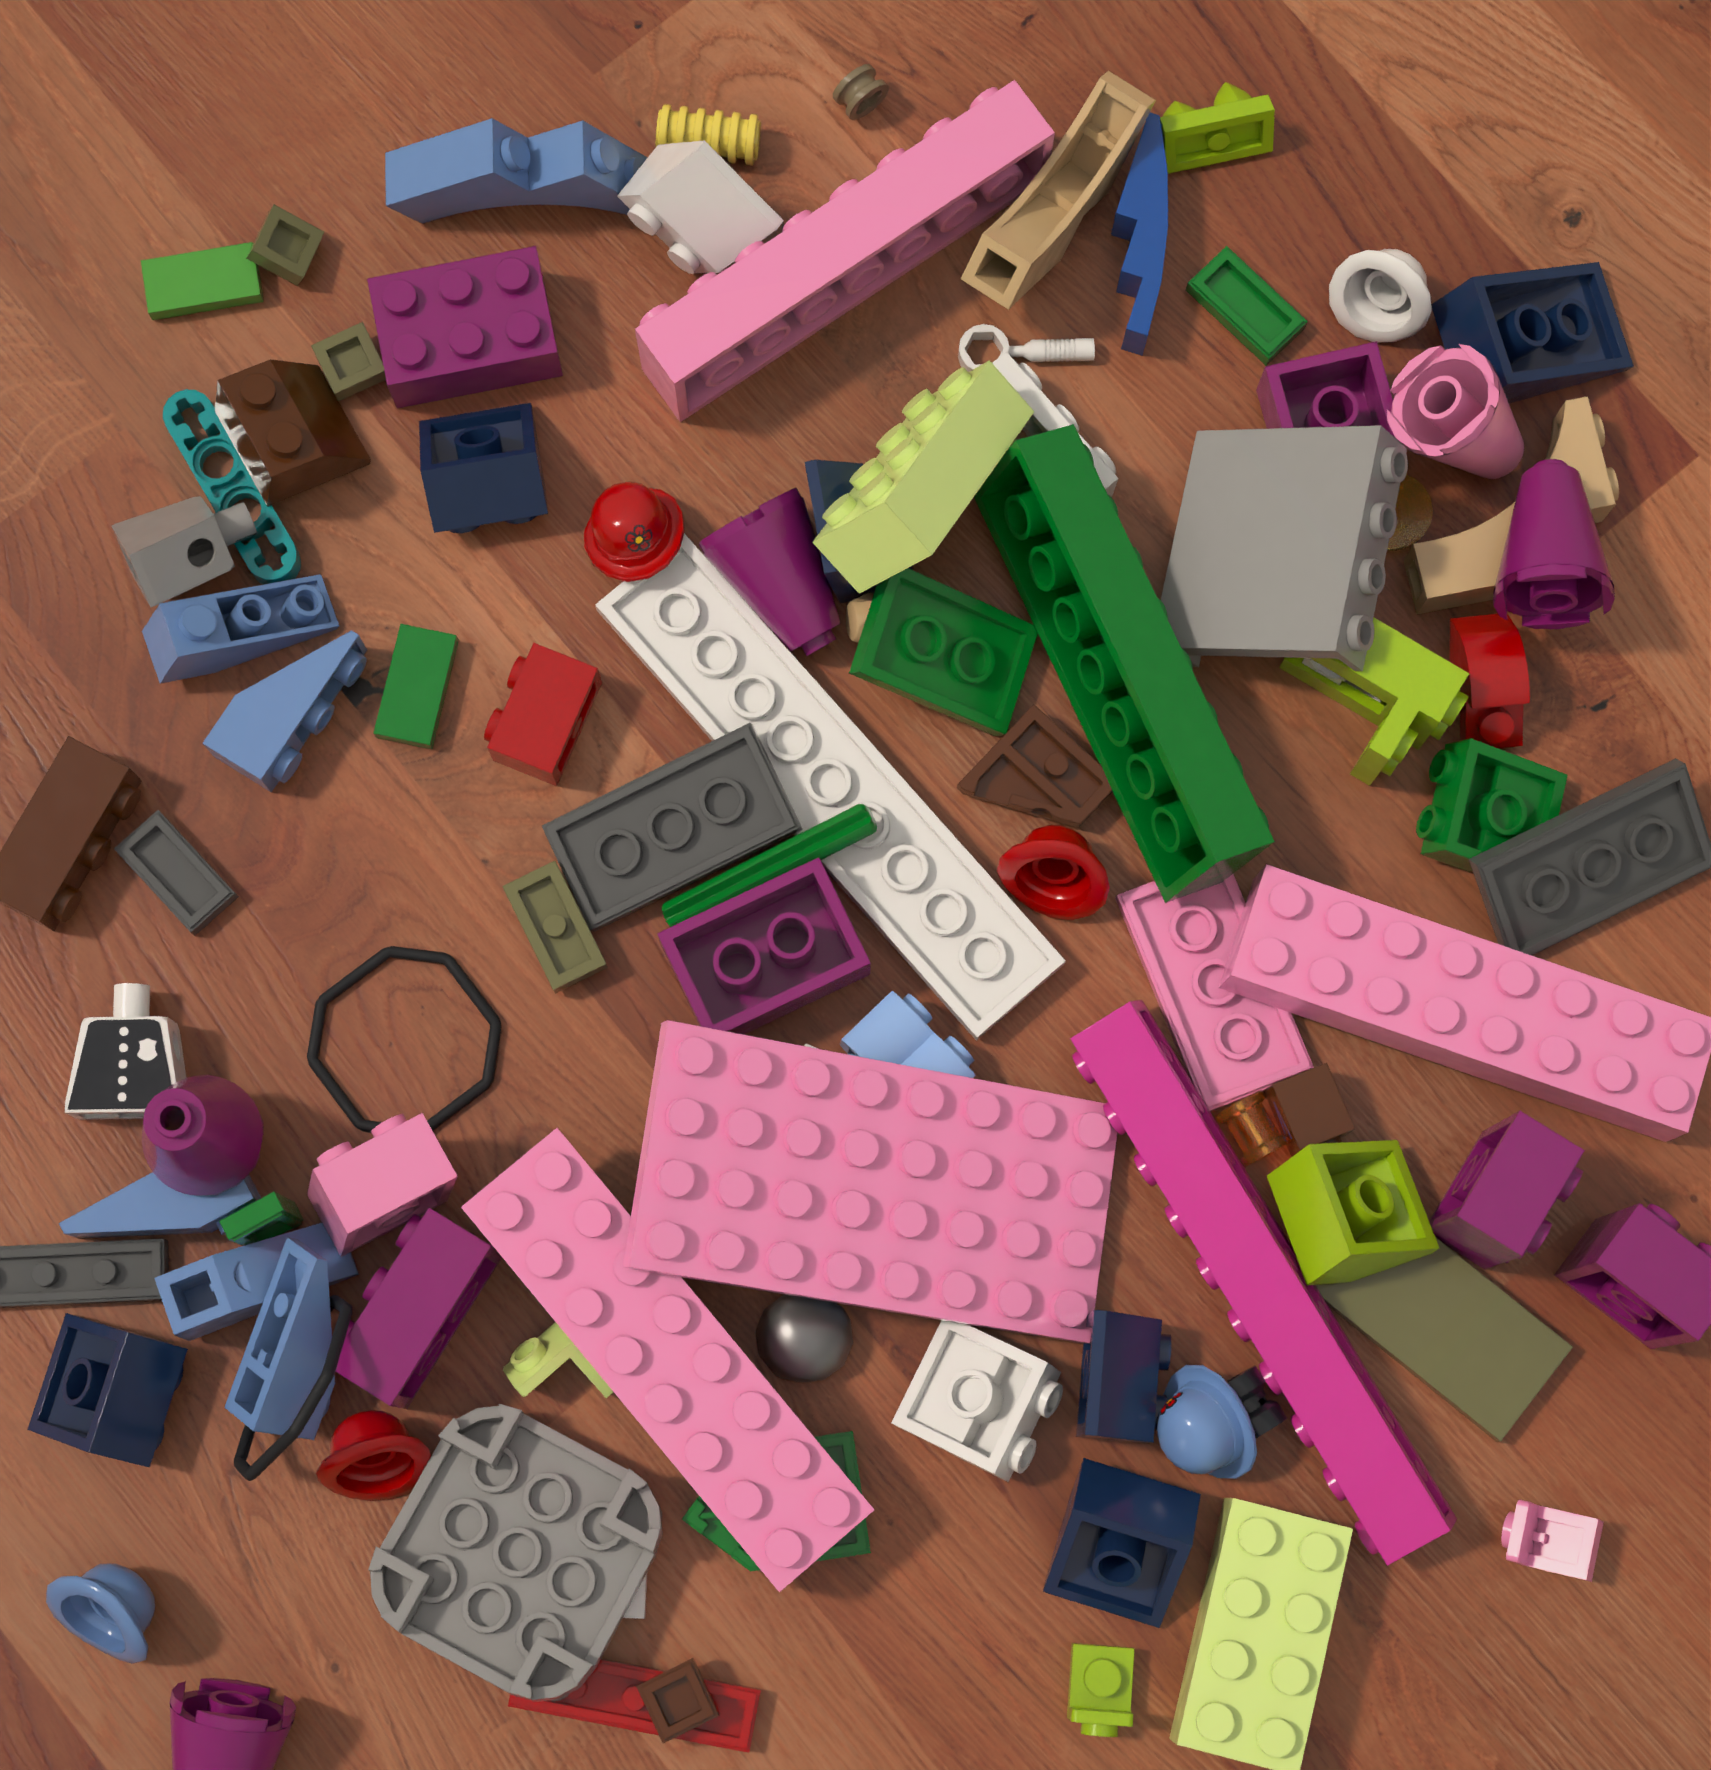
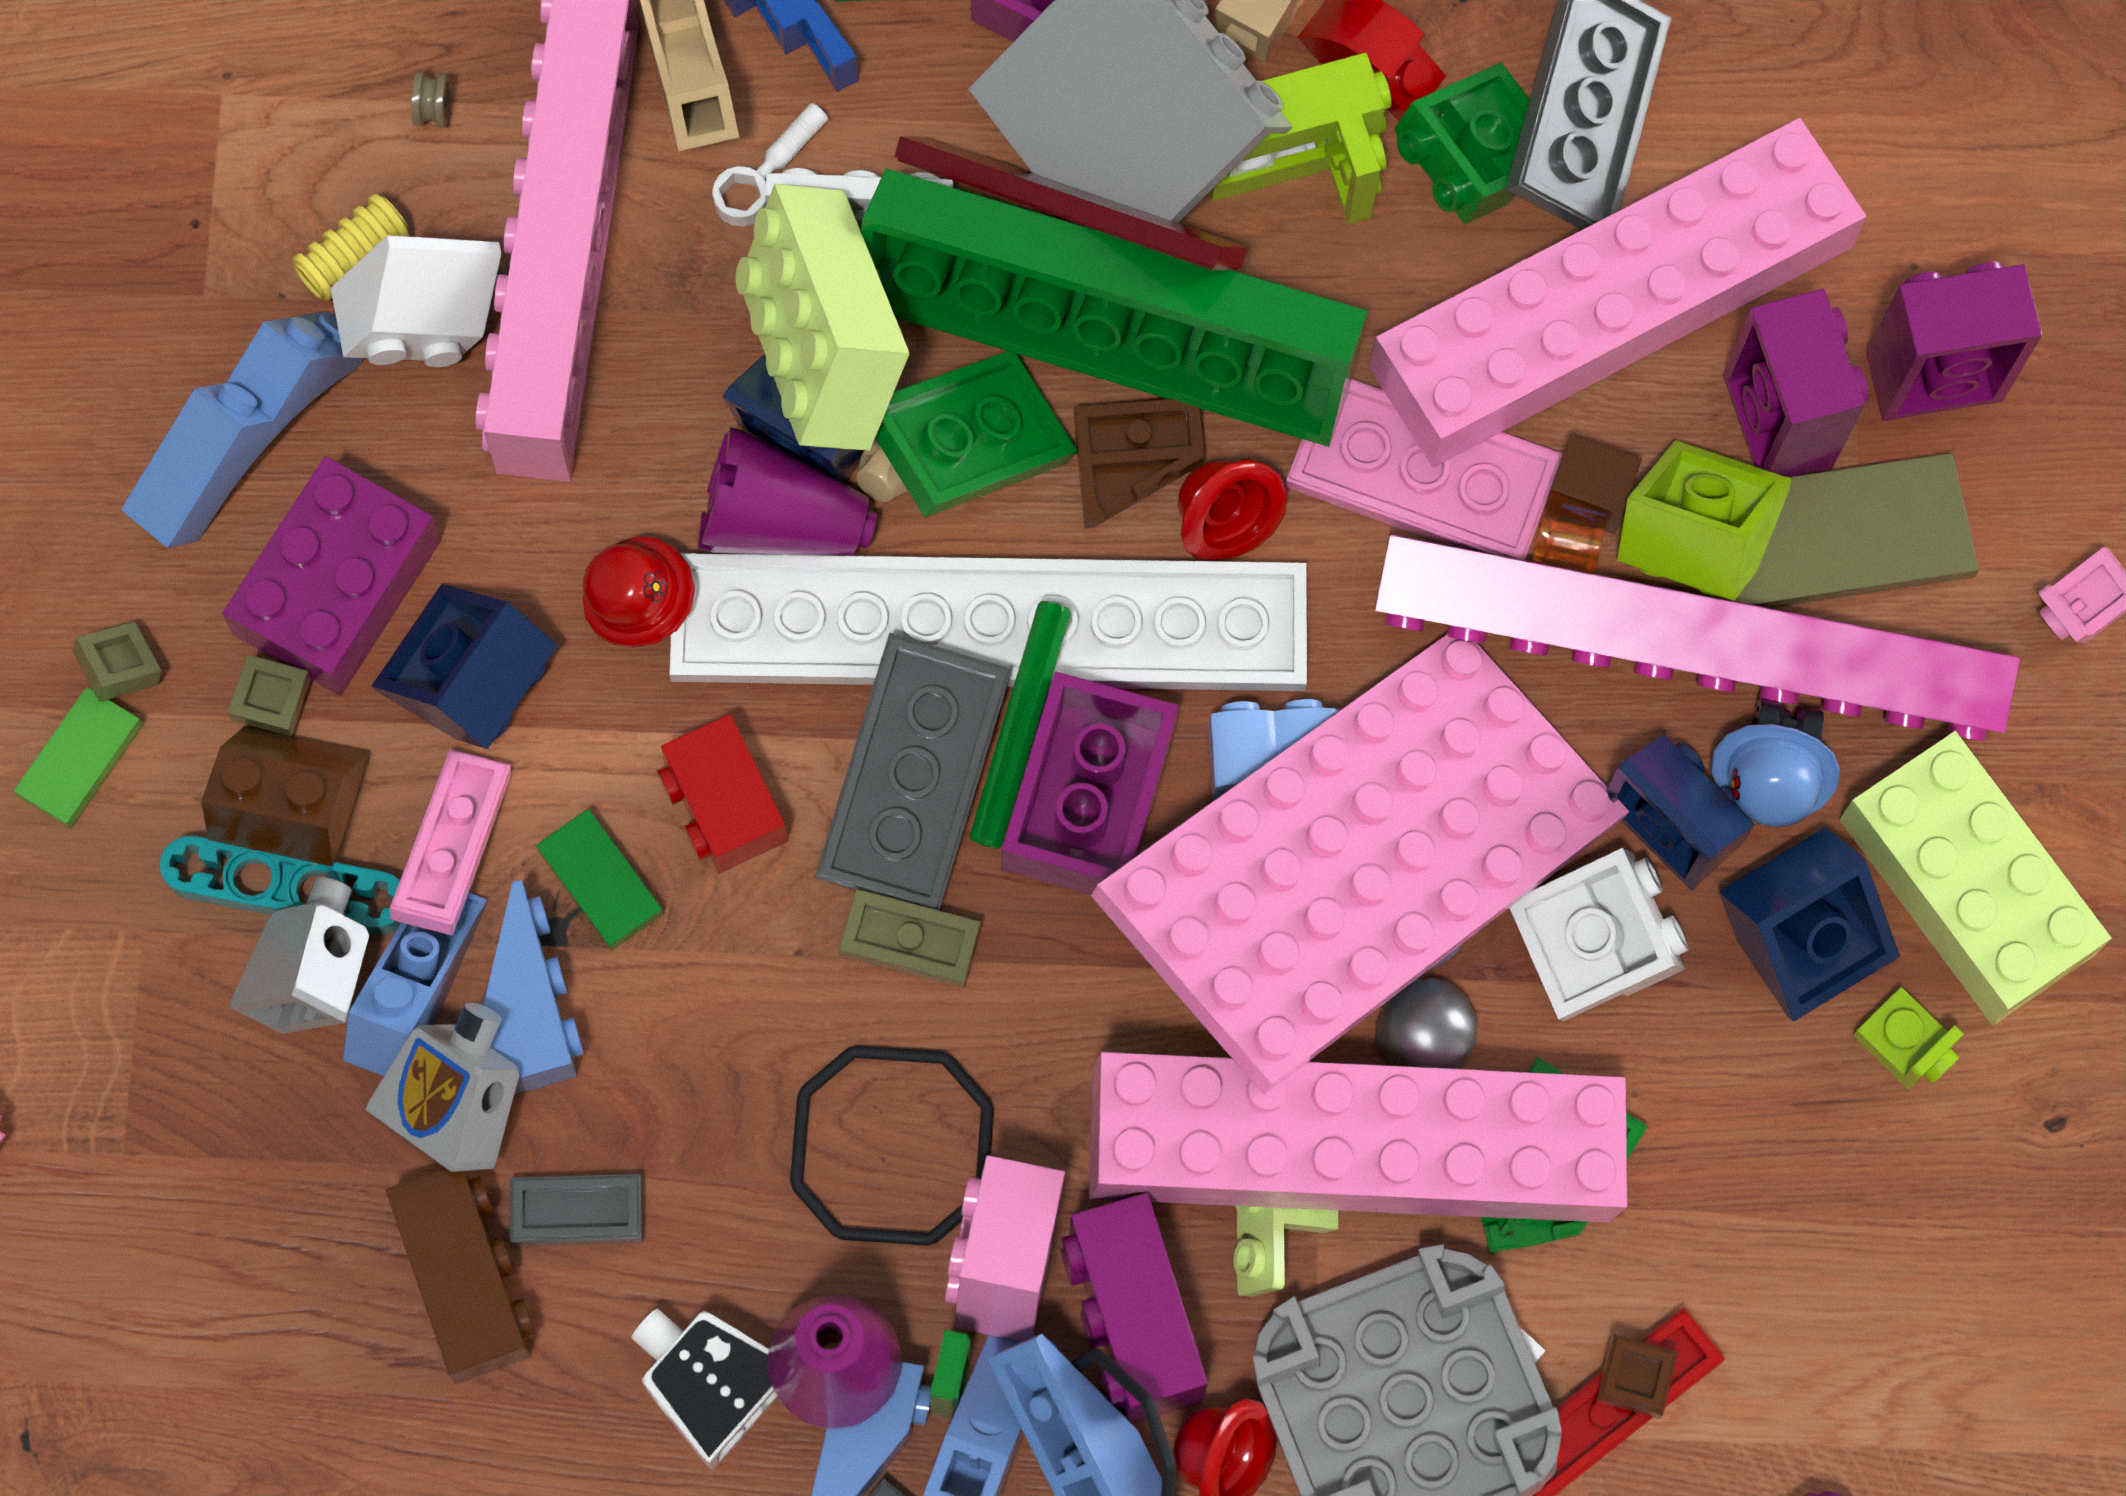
camera: 50 degrees left, 5 degrees down
none -> light grey torso [365,1003,519,1172]
none -> bright pink tile [390,749,511,936]
none -> dark red tile [894,136,1248,270]

